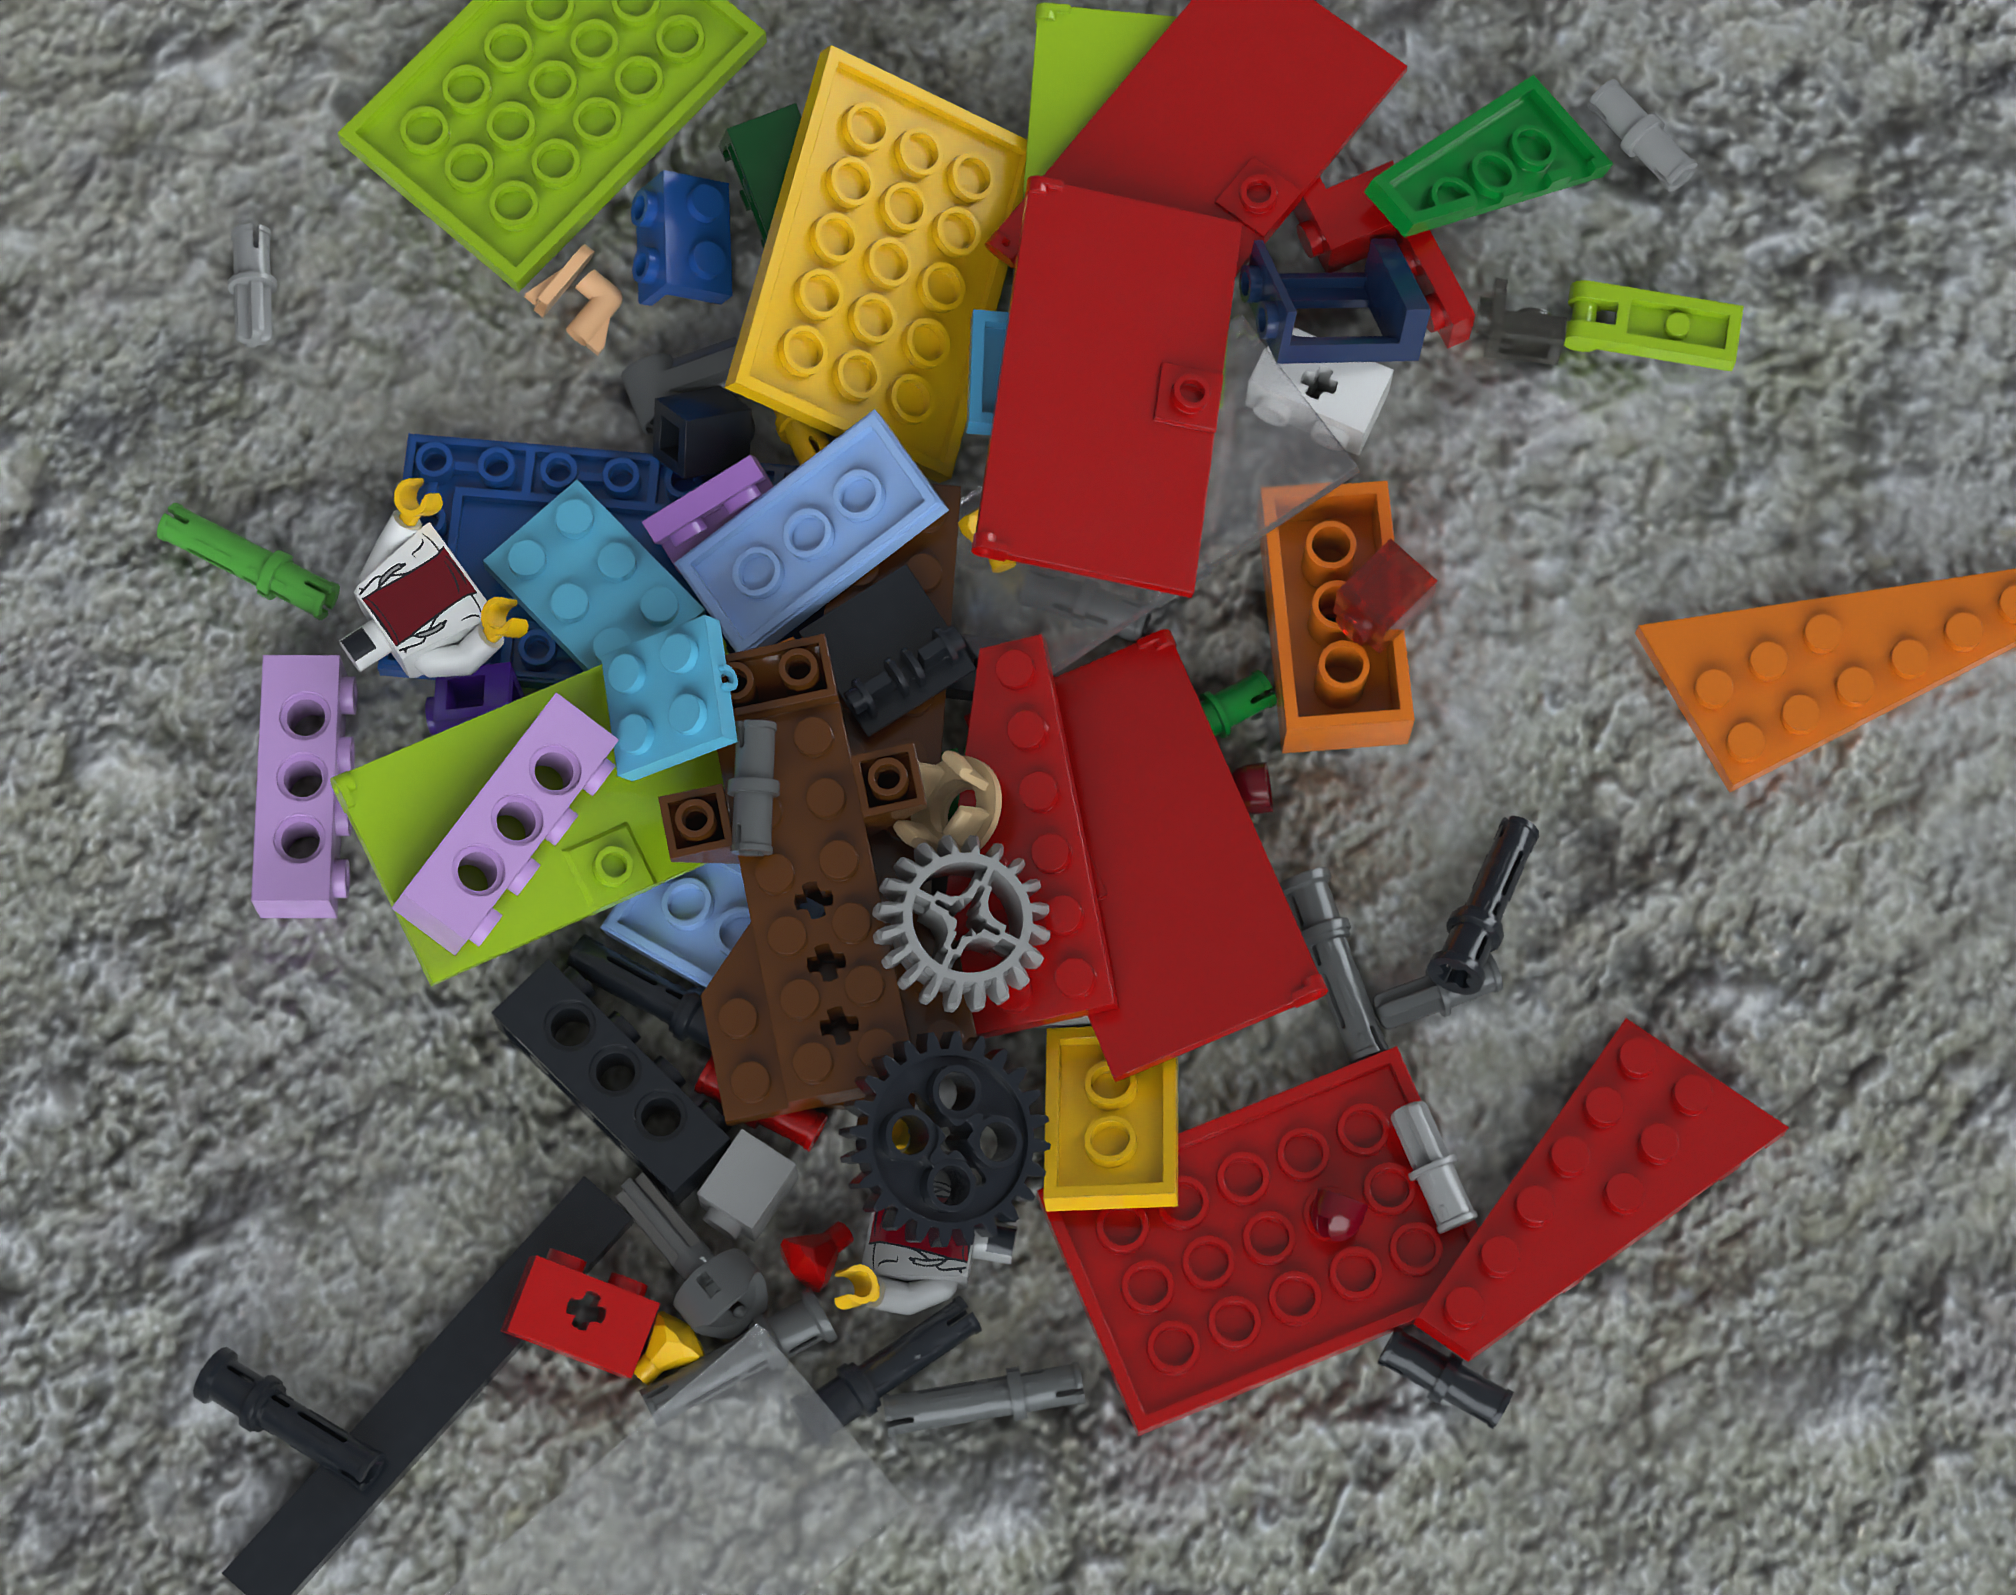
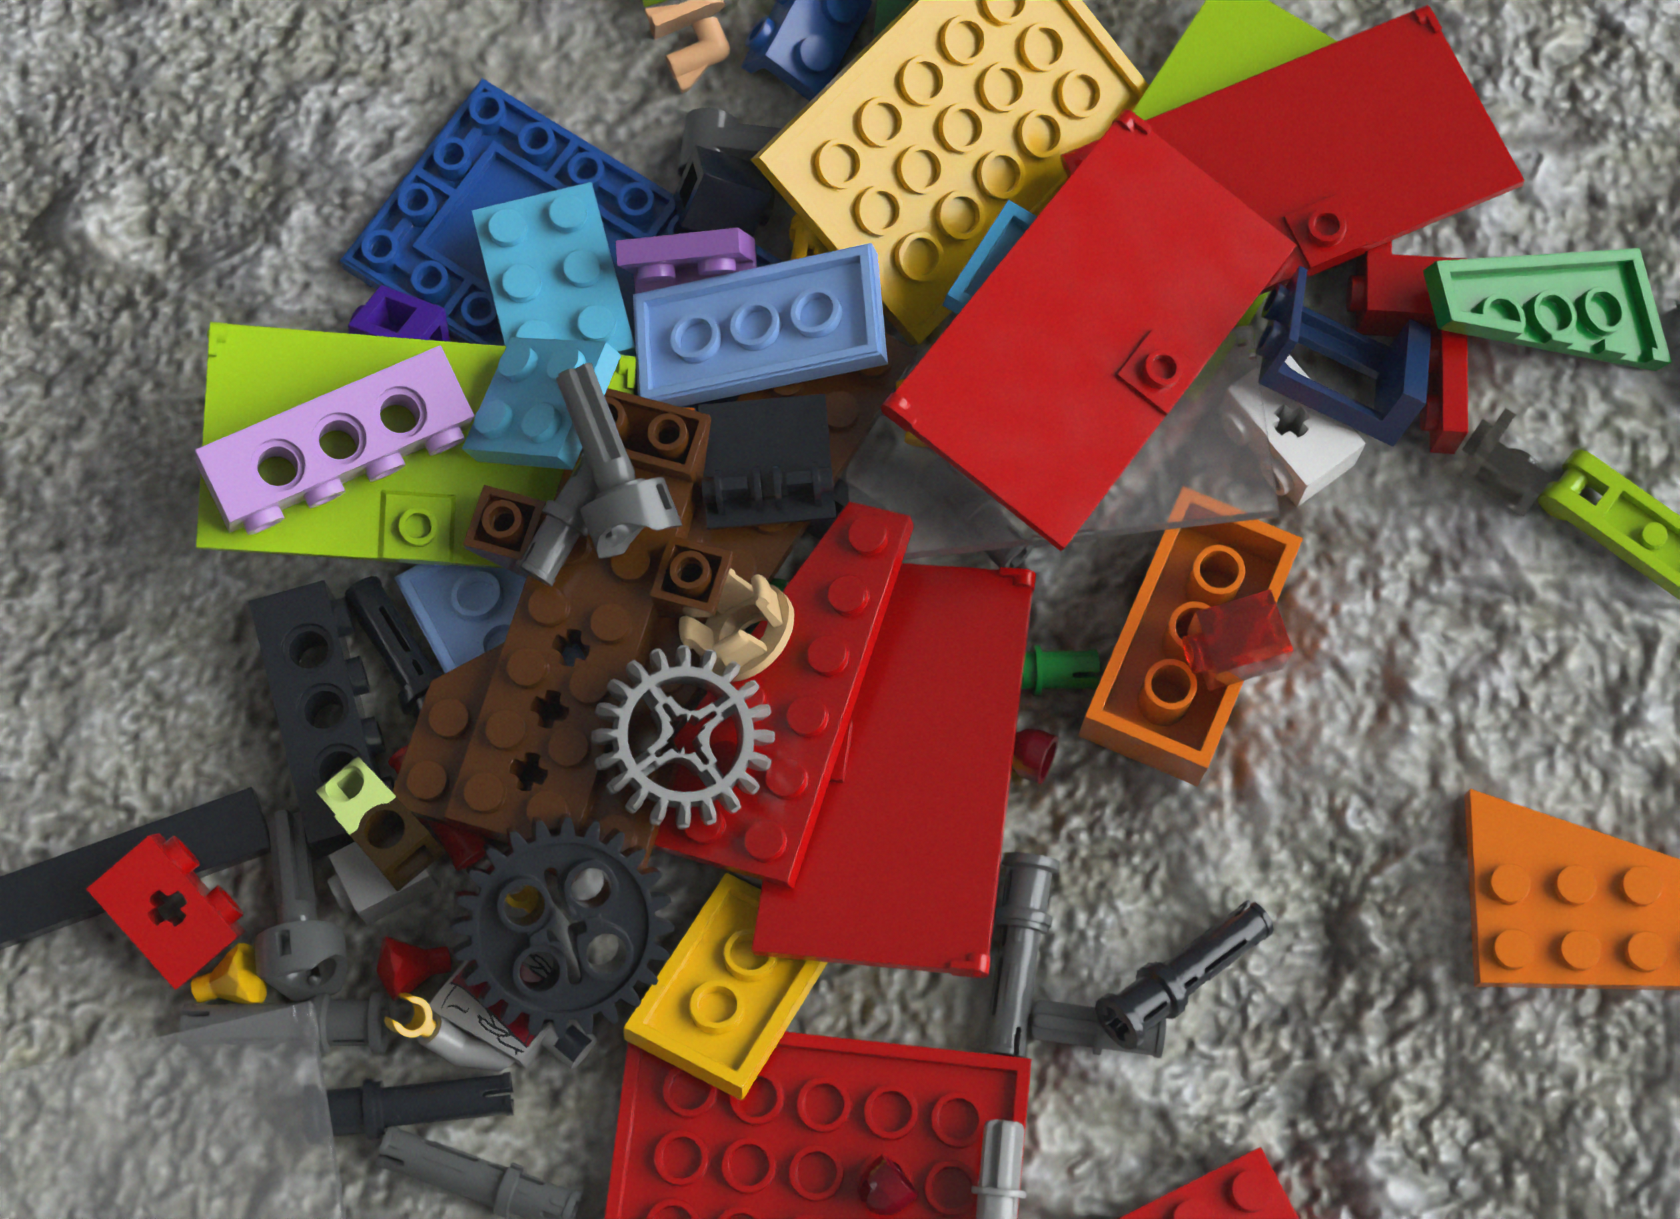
camera: 30 degrees right, 0 degrees up
bright green pin [157,503,340,620] -> none
lavender brick [251,655,358,918] -> none
torso [339,478,529,678] -> none
none -> dark brown leg [316,756,444,892]
none -> dark grey piece [556,363,682,559]

